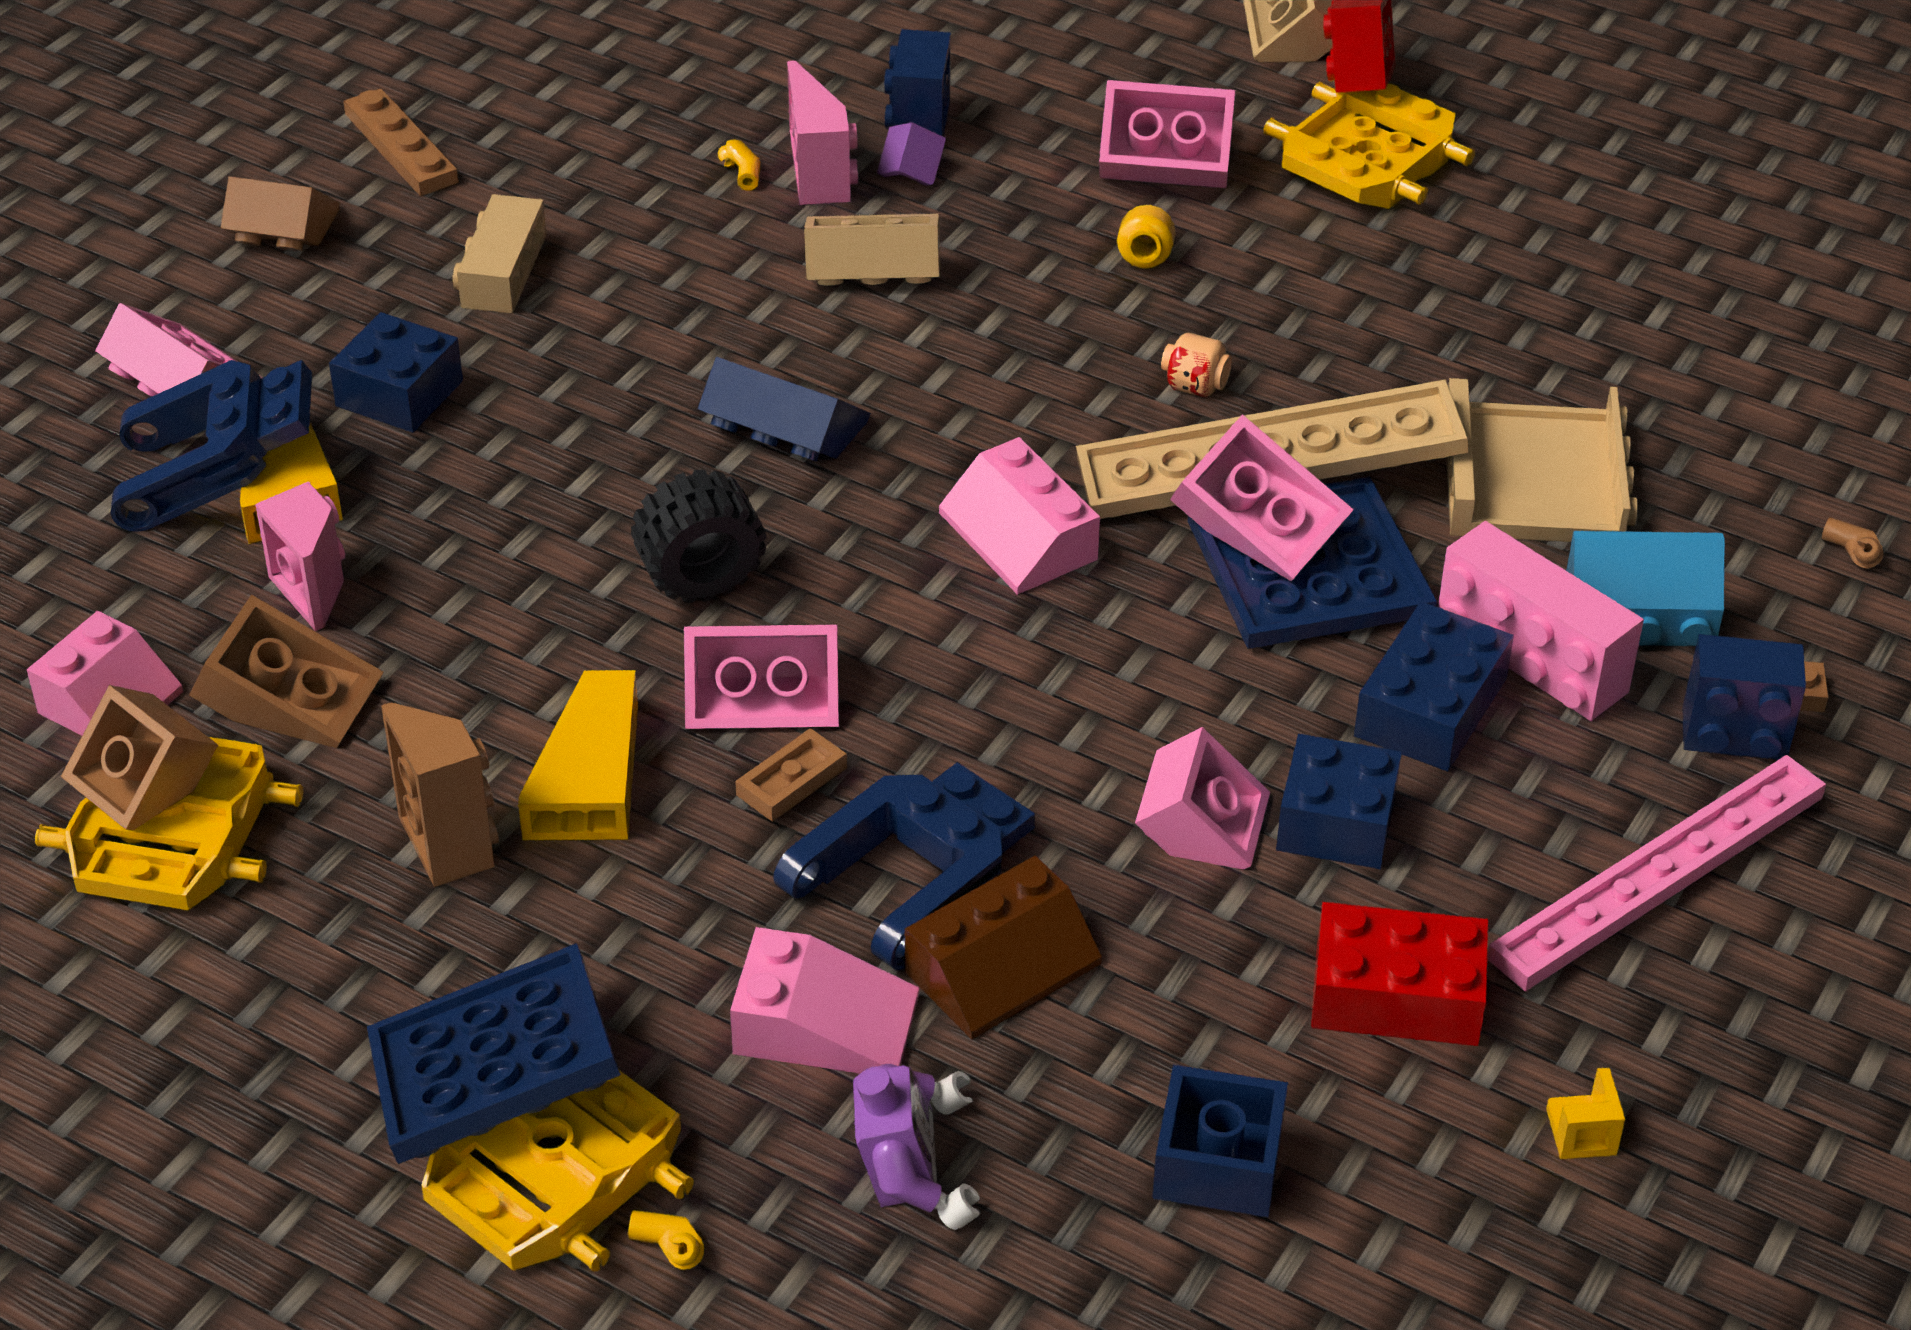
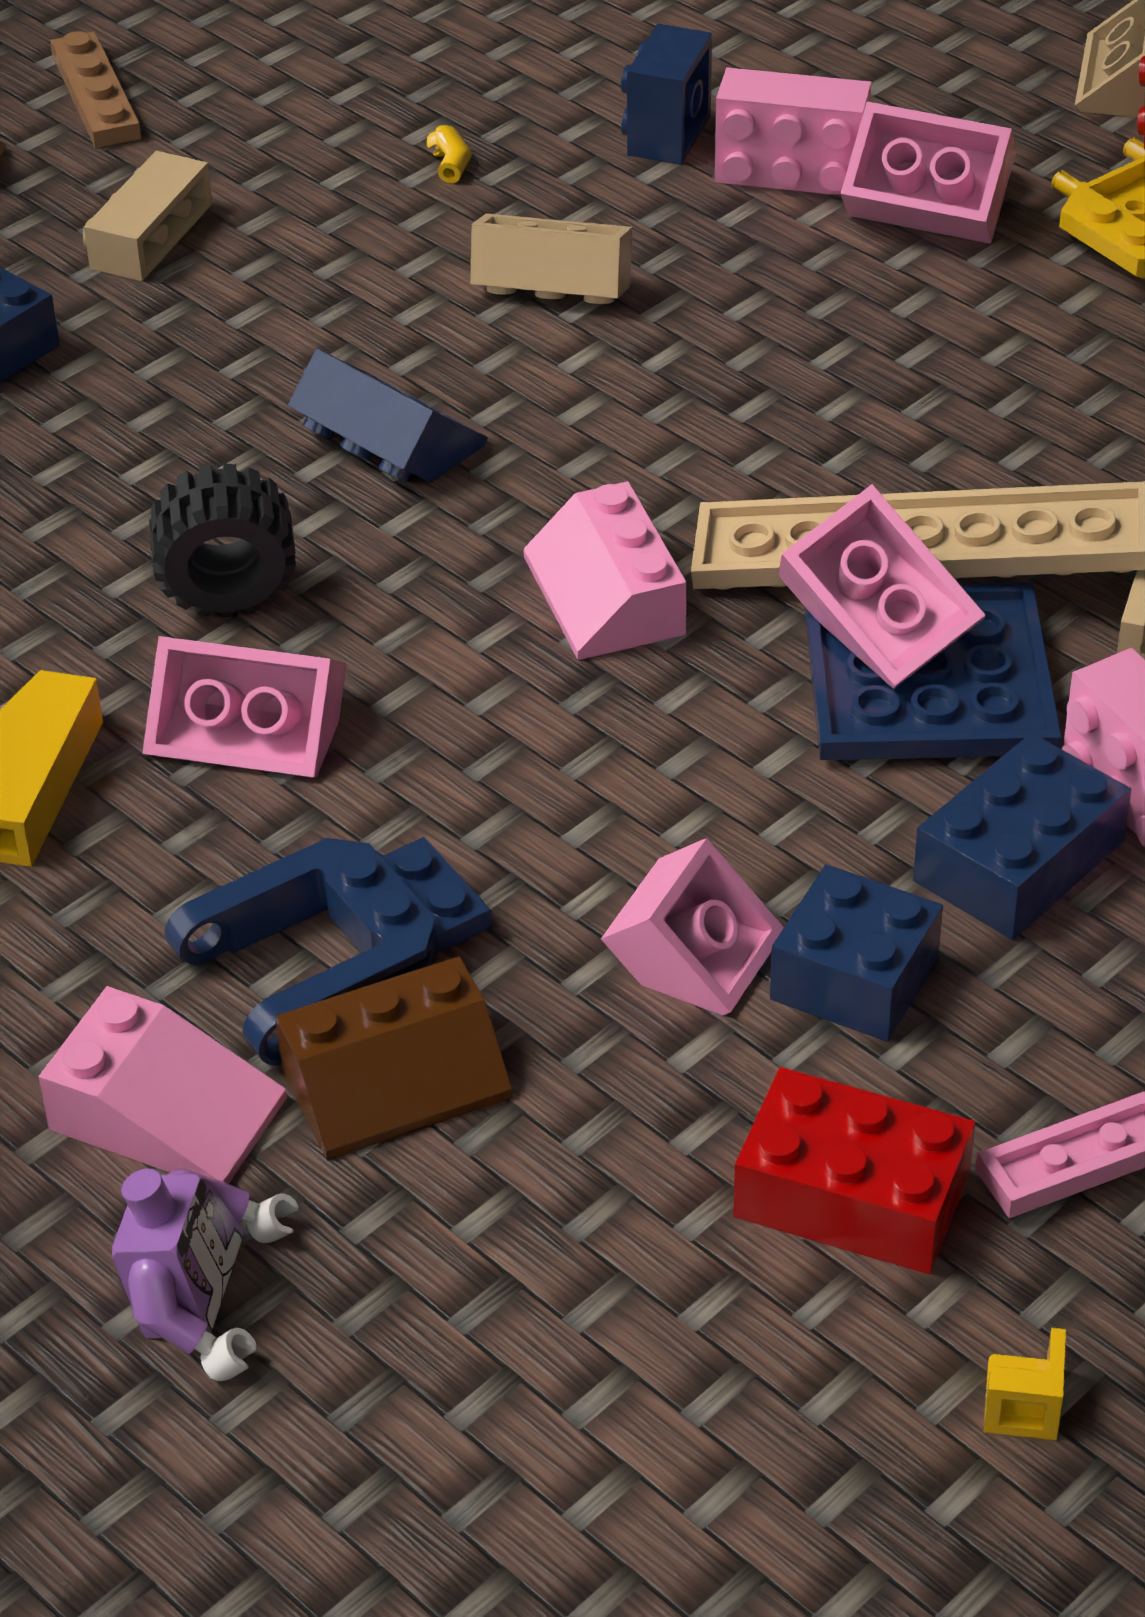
camera: 15 degrees right, 0 degrees up
medium nougat plate [736,728,847,822] -> none
bright pink slope [787,61,858,205] -> none
medium lavender panel [877,123,946,186] -> none
yellow head [1117,205,1175,269] -> none
dark blue brick [1152,1065,1288,1217] -> none
light nougat head [1161,333,1232,397] -> none
none -> bright pink brick [715,67,871,196]

